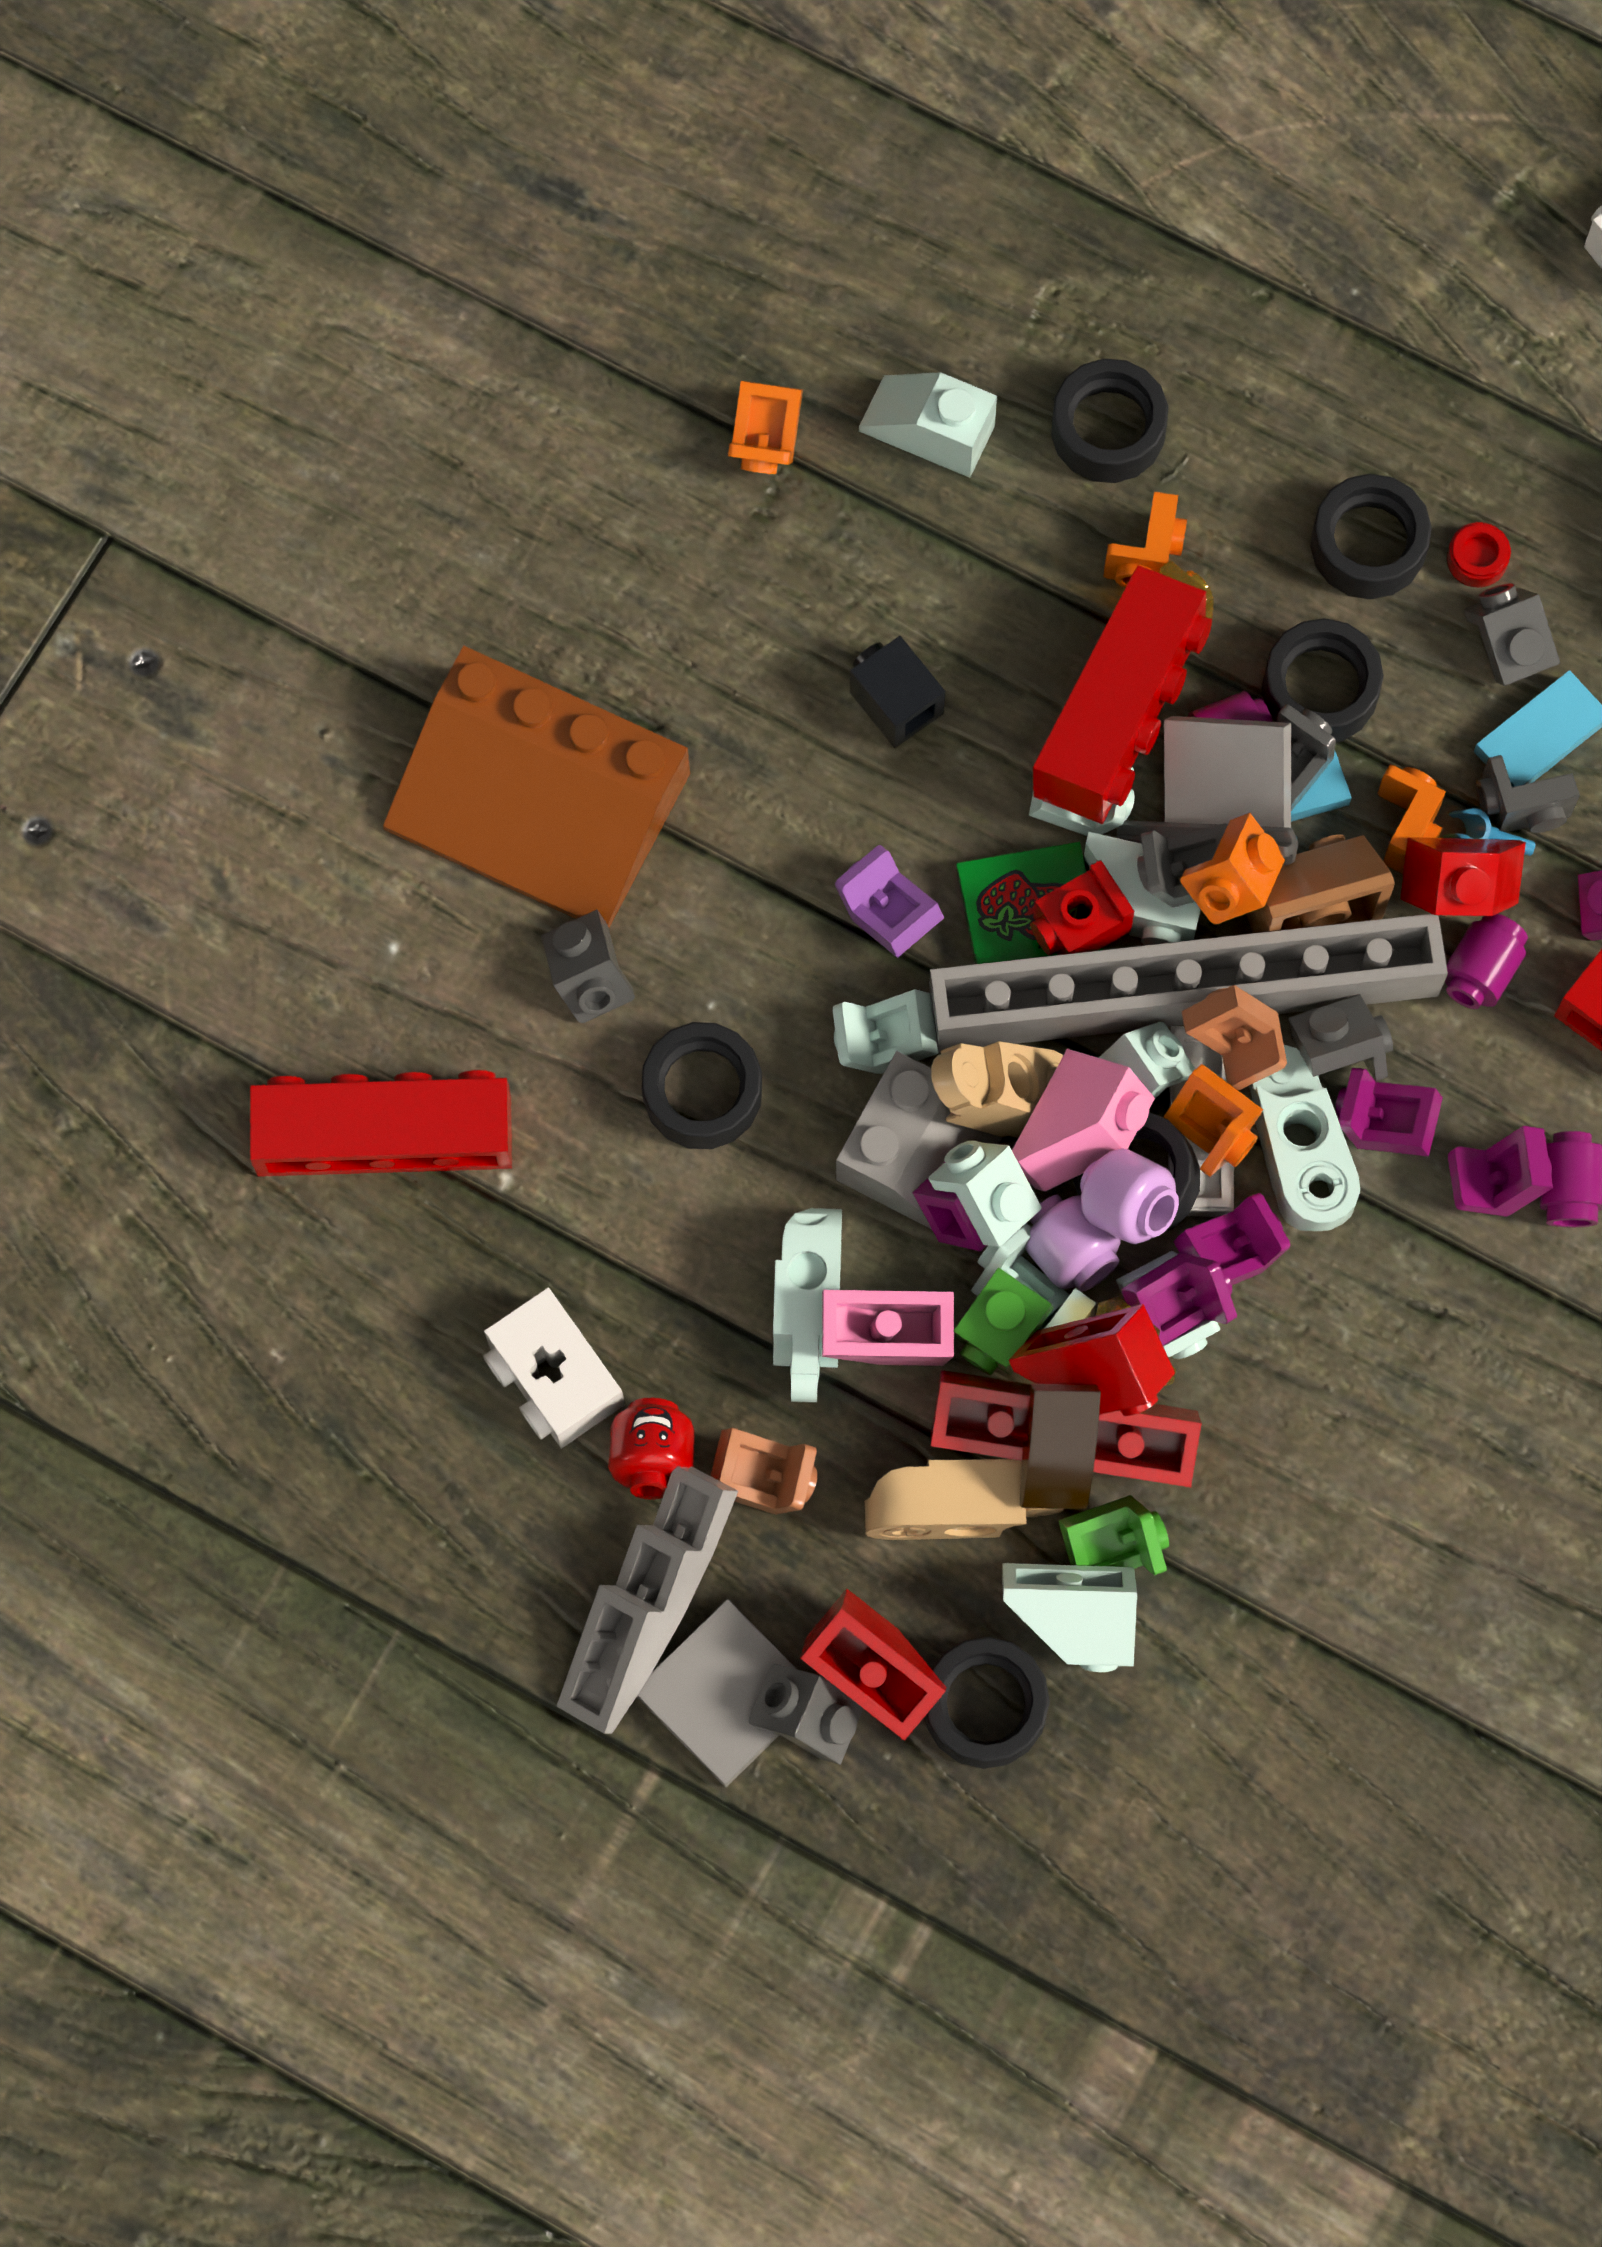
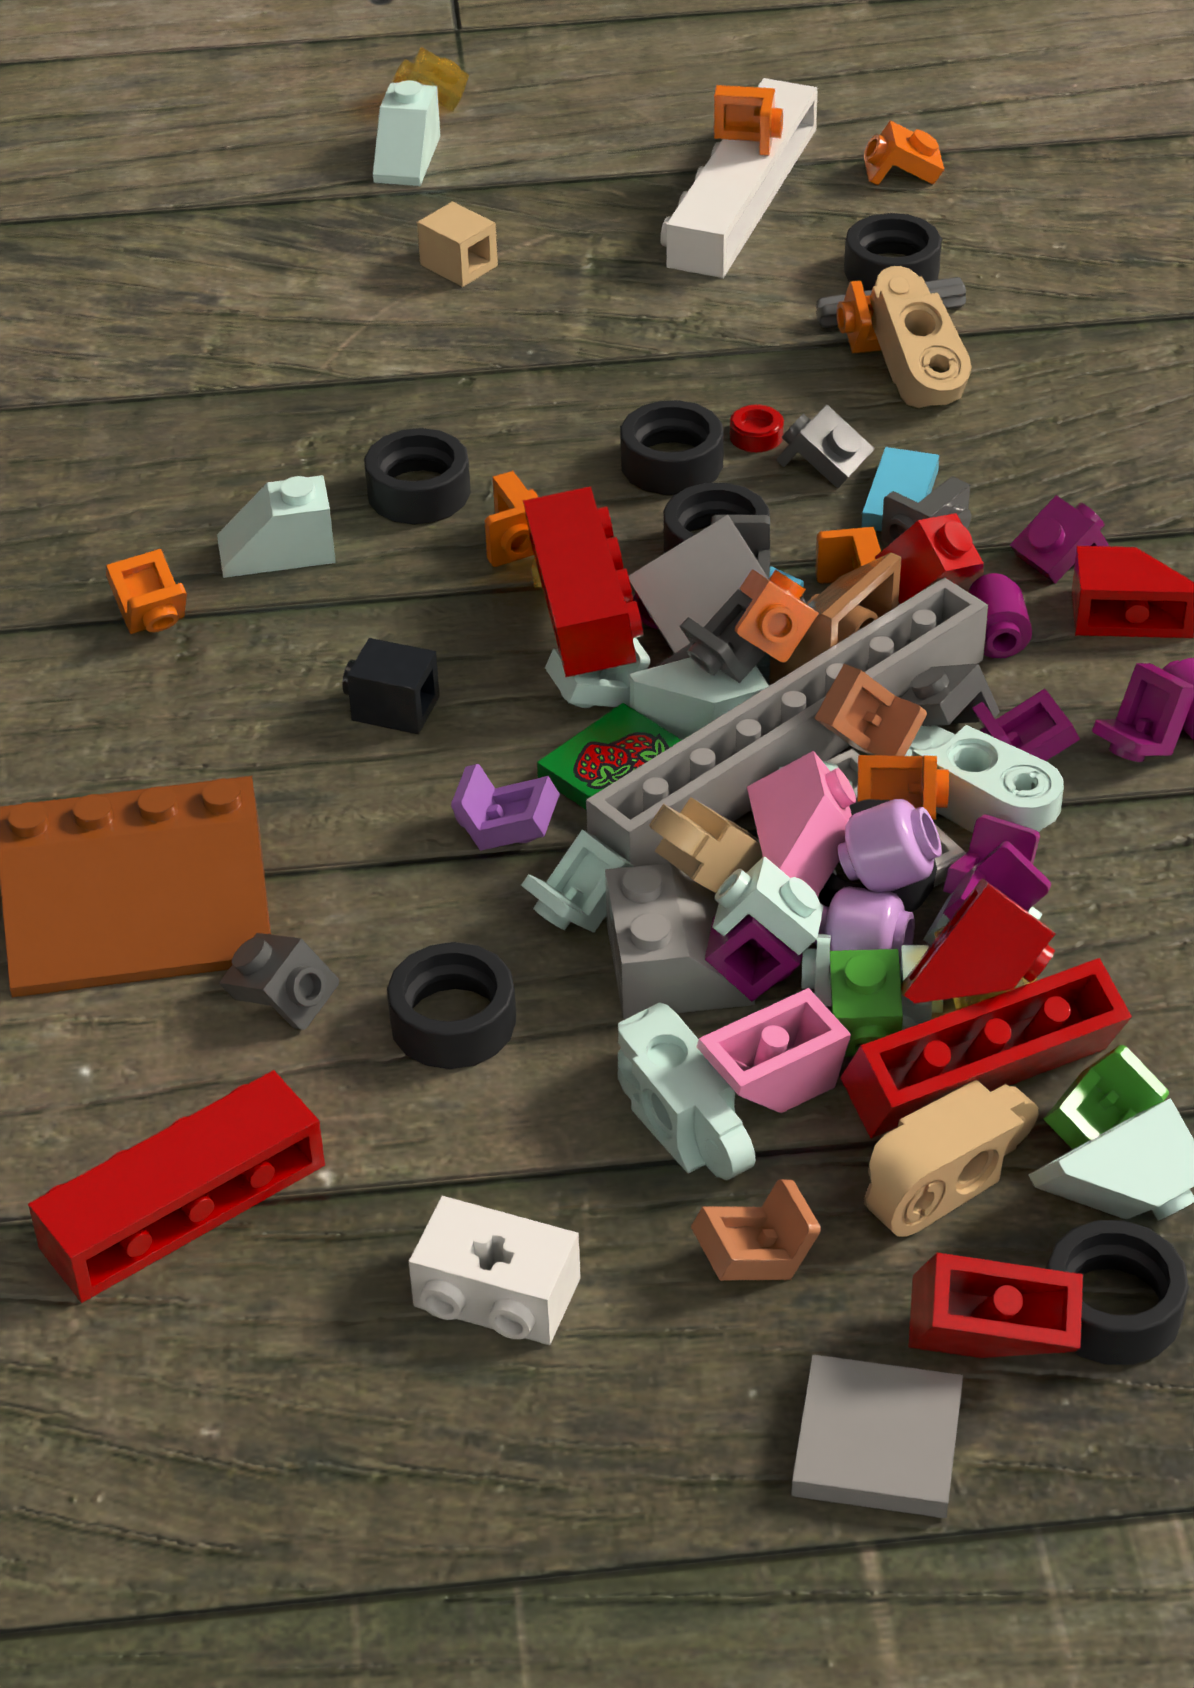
camera: 35 degrees left, 30 degrees down
light grey slope [557,1466,738,1734] -> none
red head [608,1397,695,1500] -> none
dark grey bracket [749,1664,863,1765] -> none
dark brown slope [1020,1384,1101,1509] -> none
red brick [1030,860,1135,956] -> none
none -> tan brick [417,202,498,287]

